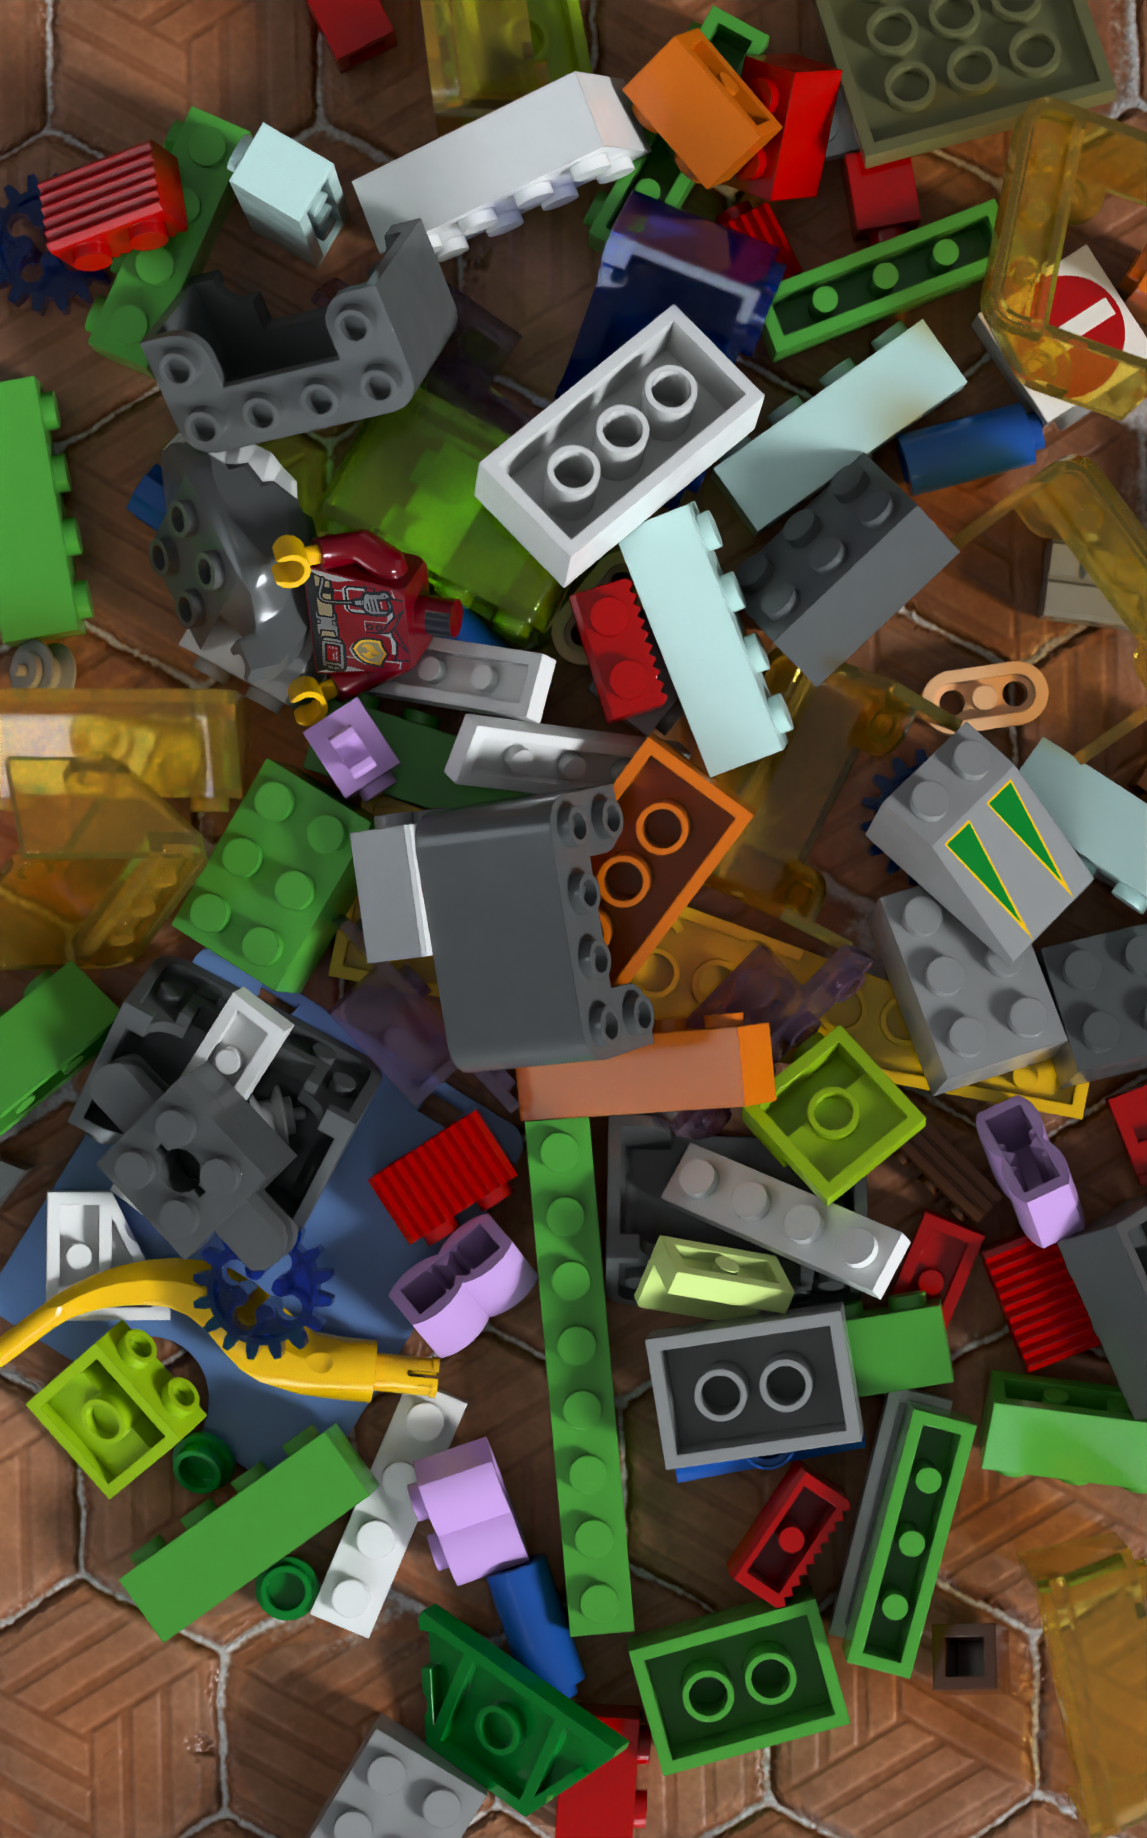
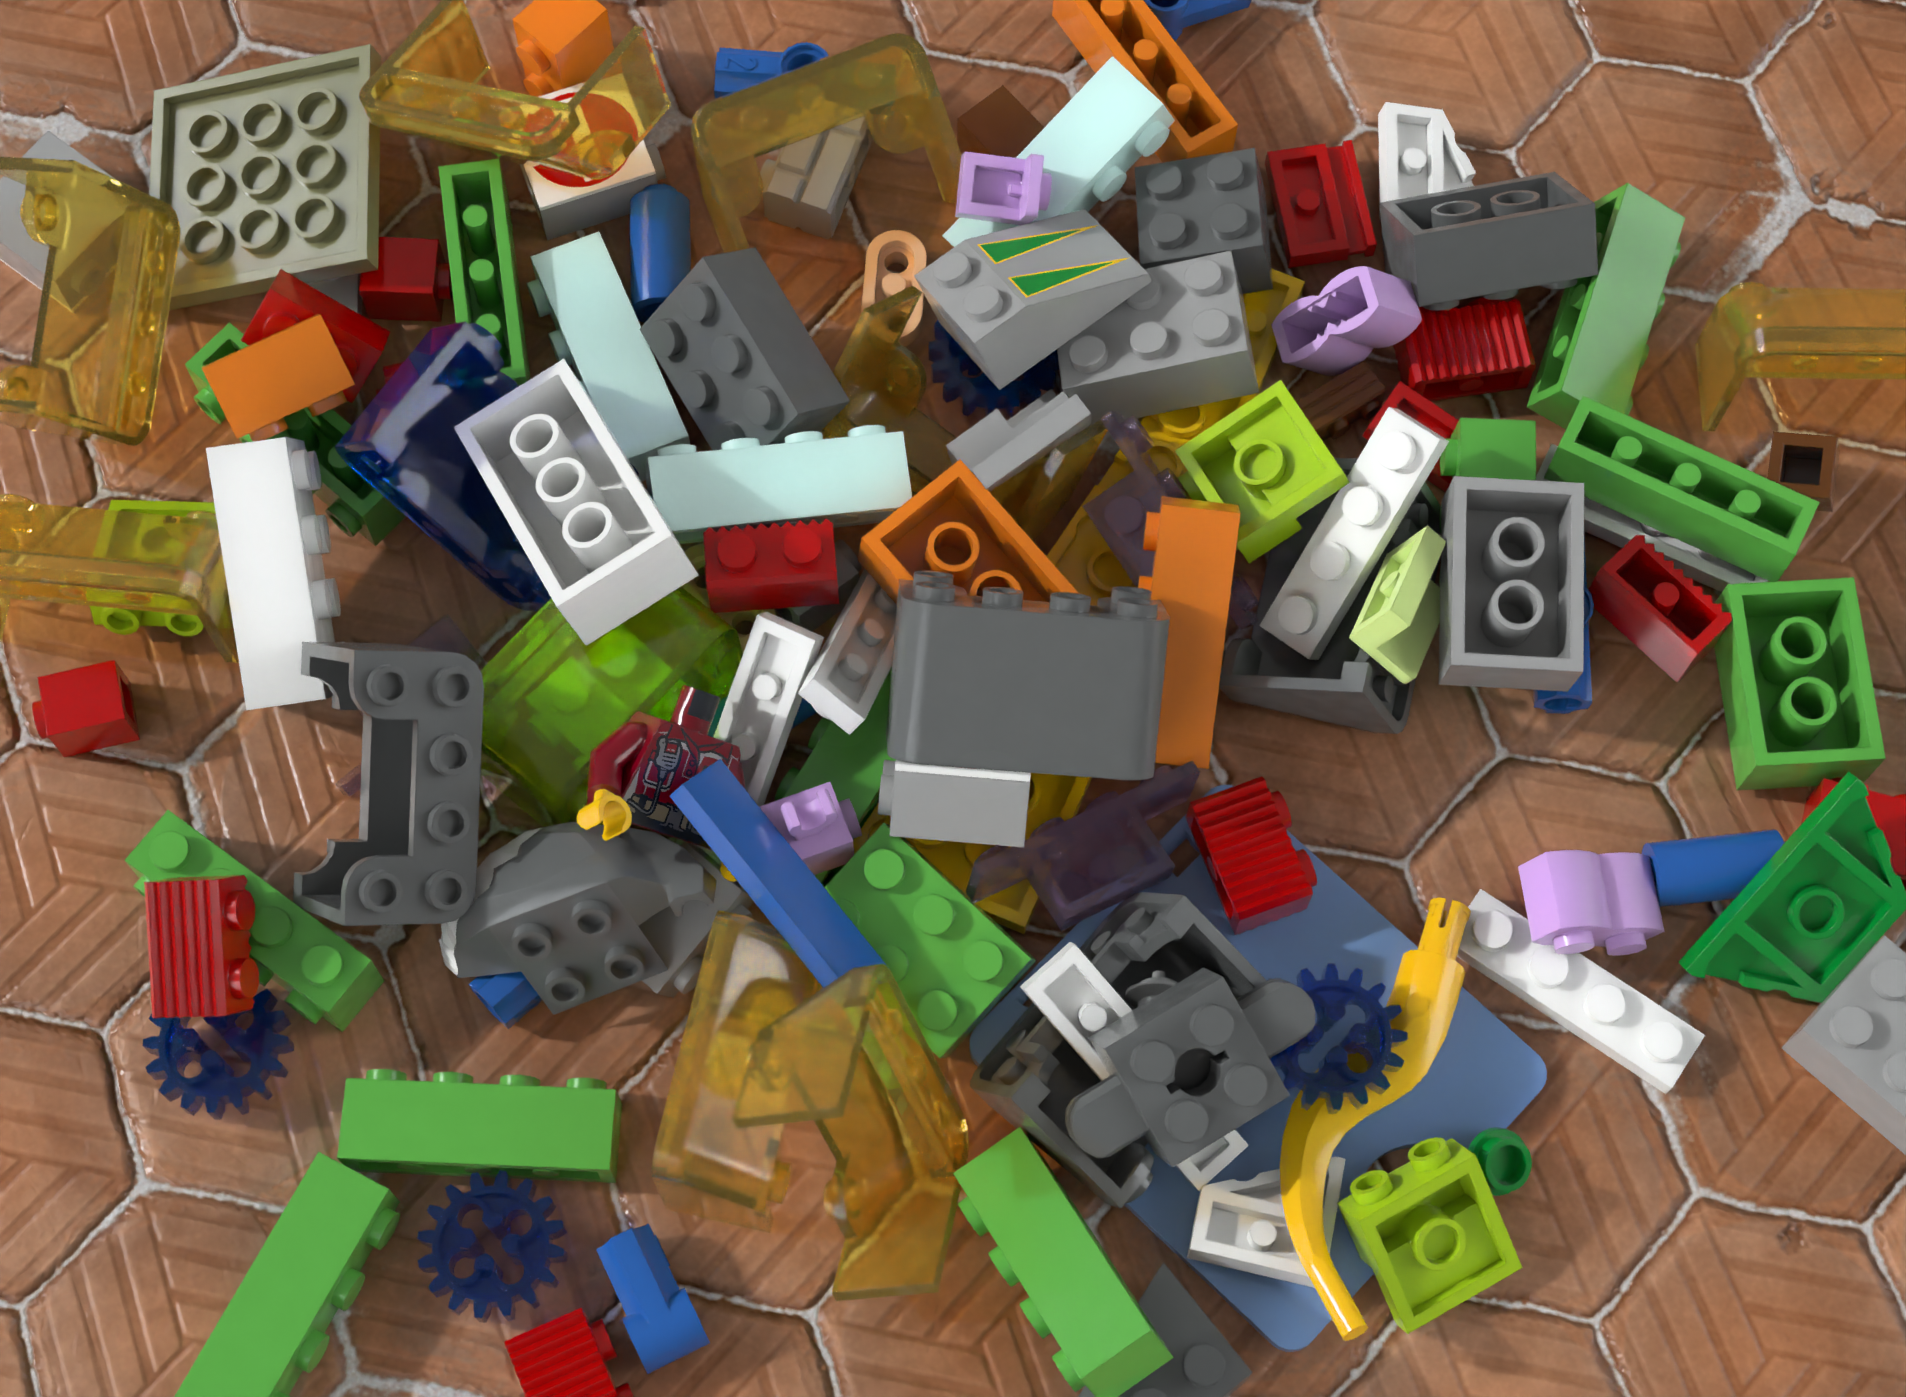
camera: 80 degrees left, 20 degrees down
light grey wheel [10,640,77,707] -> none
bright green brick [119,1423,380,1643] -> none
light aqua brick [227,122,350,269] -> none
green plate [255,1555,319,1621] -> none
lavender brick [389,1213,538,1358] -> none
bright green brick [525,1117,635,1637] -> none
none -> blue tile [670,759,890,1010]
none -> light grey slope [946,389,1091,492]
none -> lavender bracket [955,151,1052,225]

